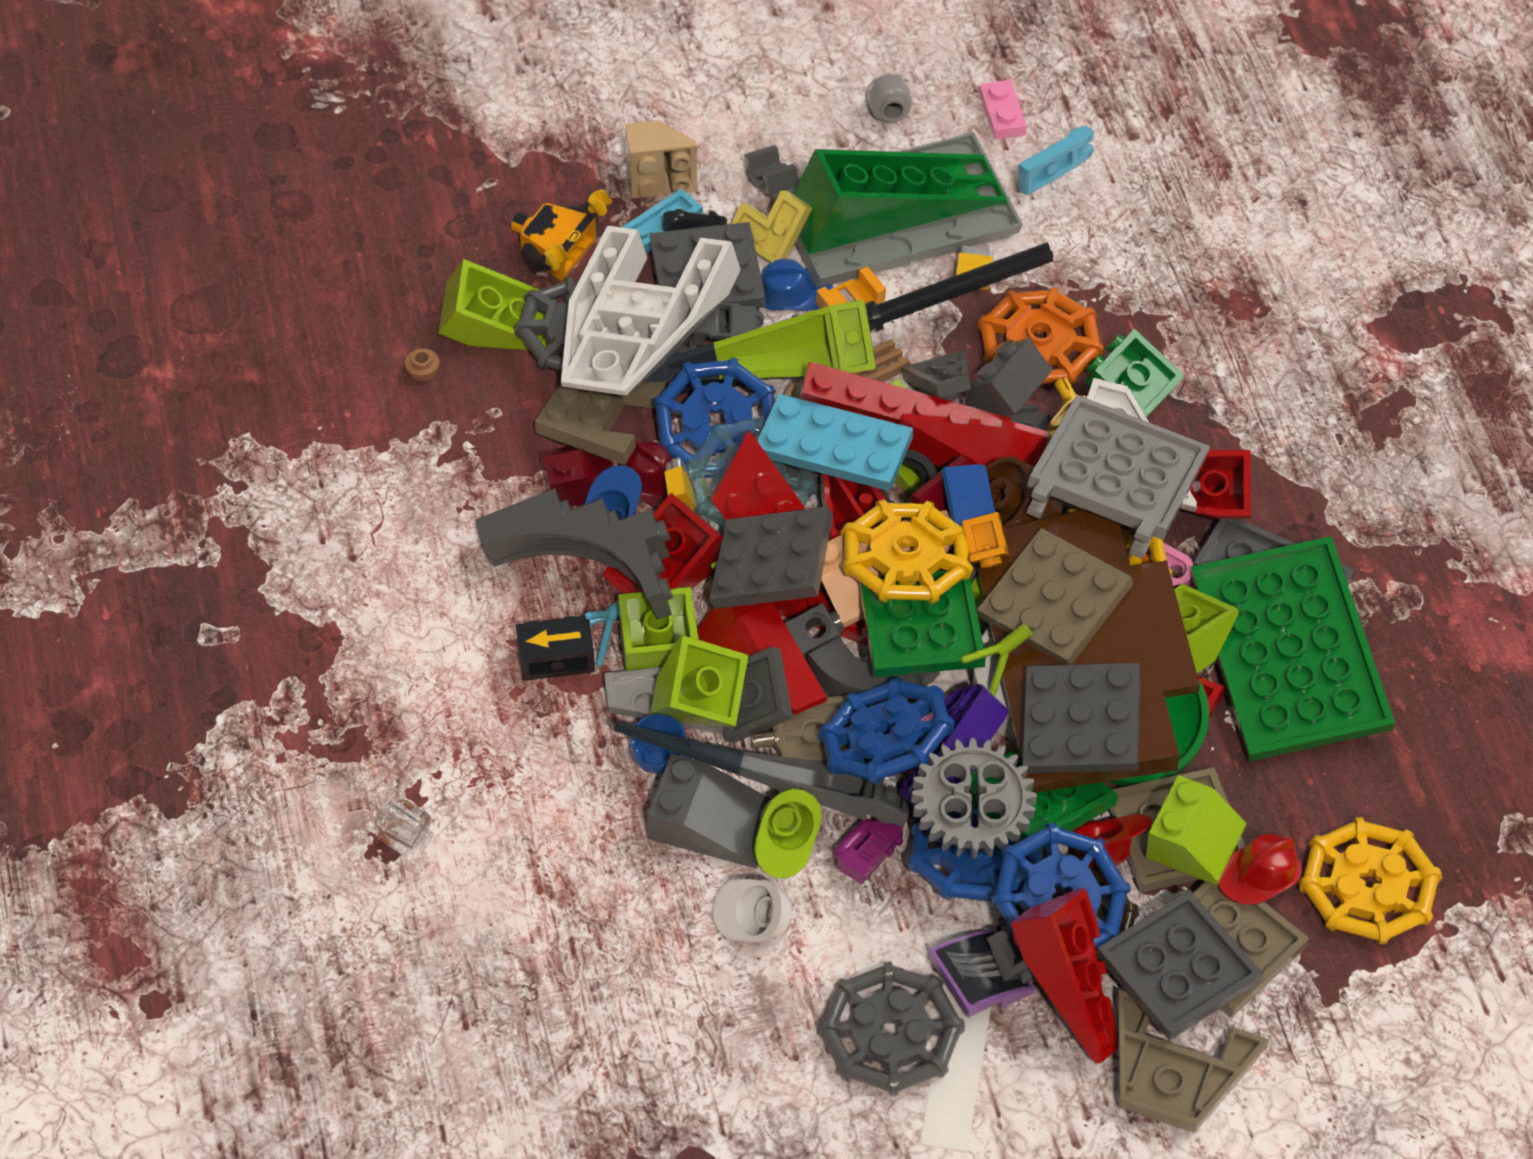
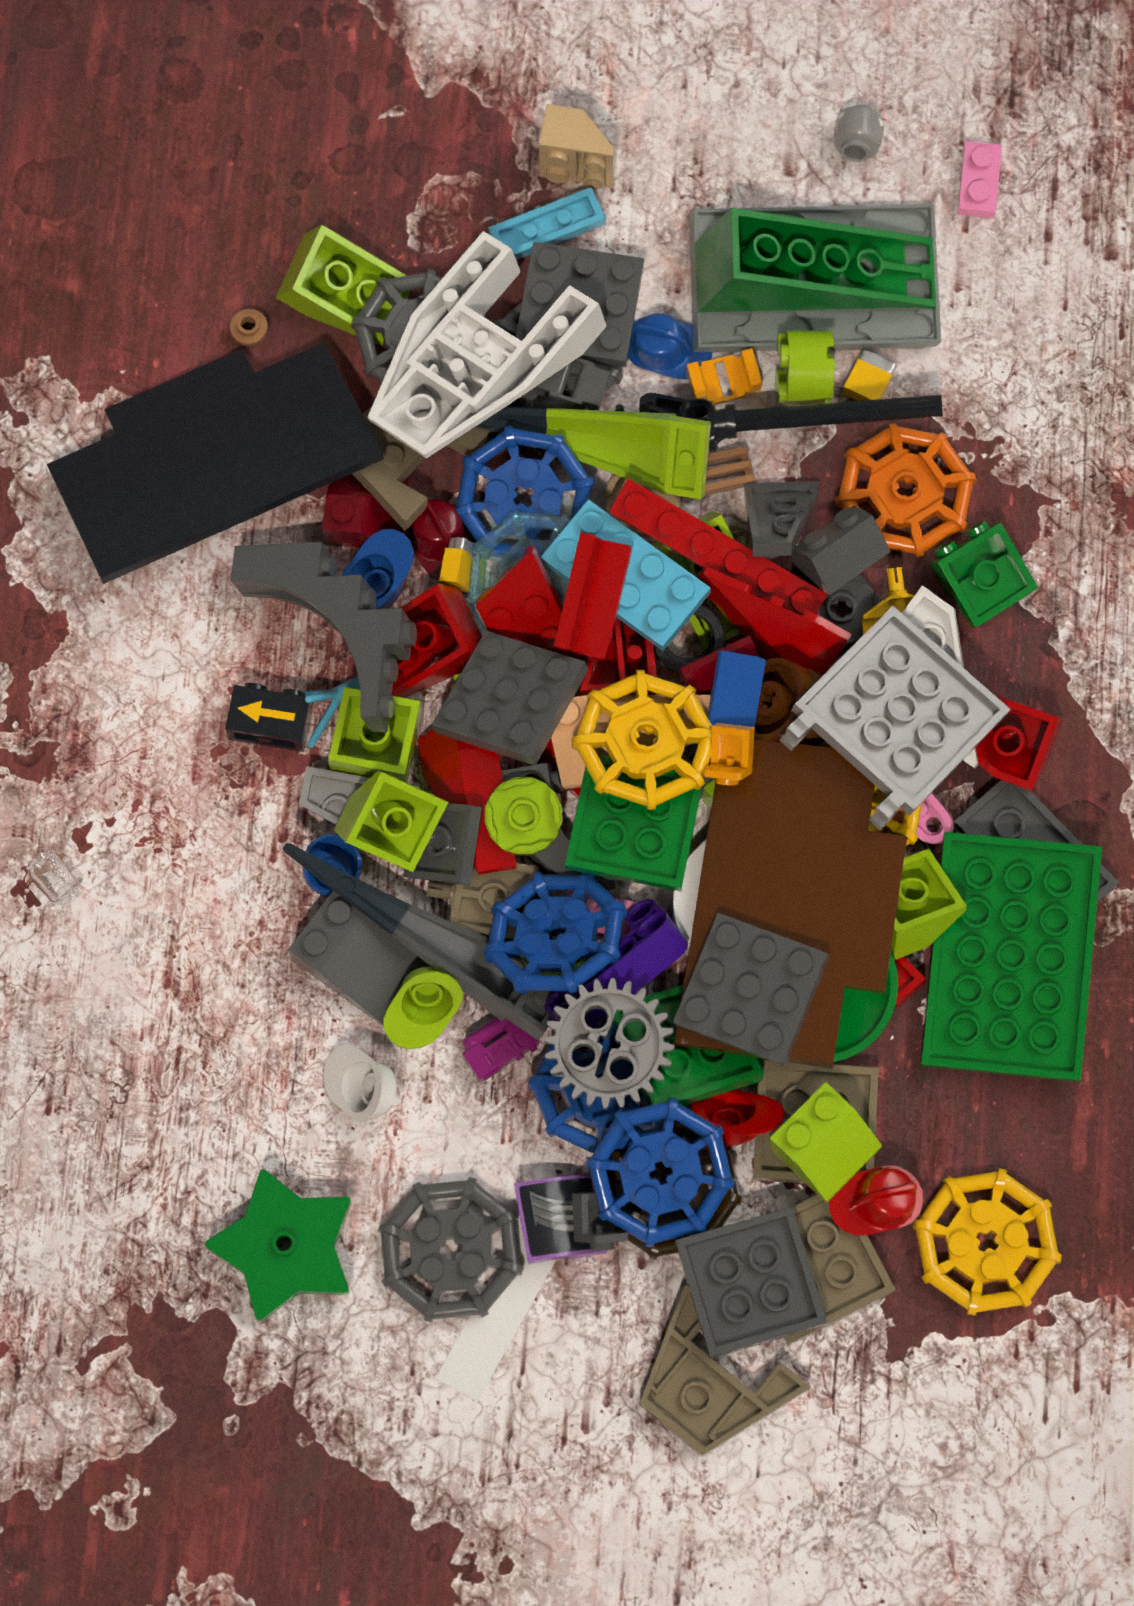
camera: 20 degrees right, 20 degrees up
torso [511,189,612,281] -> none
black piece [663,209,727,232] -> none
light yellow plate [731,191,813,262] -> none
dark grey piece [744,145,799,194] -> none
lime plant [961,623,1032,696] -> none
dark tan plate [977,528,1133,665] -> none
red wedge [1011,888,1118,1064] -> none
medium azure hinge [1018,126,1094,195] -> none
none -> black slope [47,342,384,584]
none -> green plate [205,1169,352,1323]
none -> lime tile [485,777,563,855]
none -> red panel [553,532,632,660]
none -> lime brick [775,330,835,406]

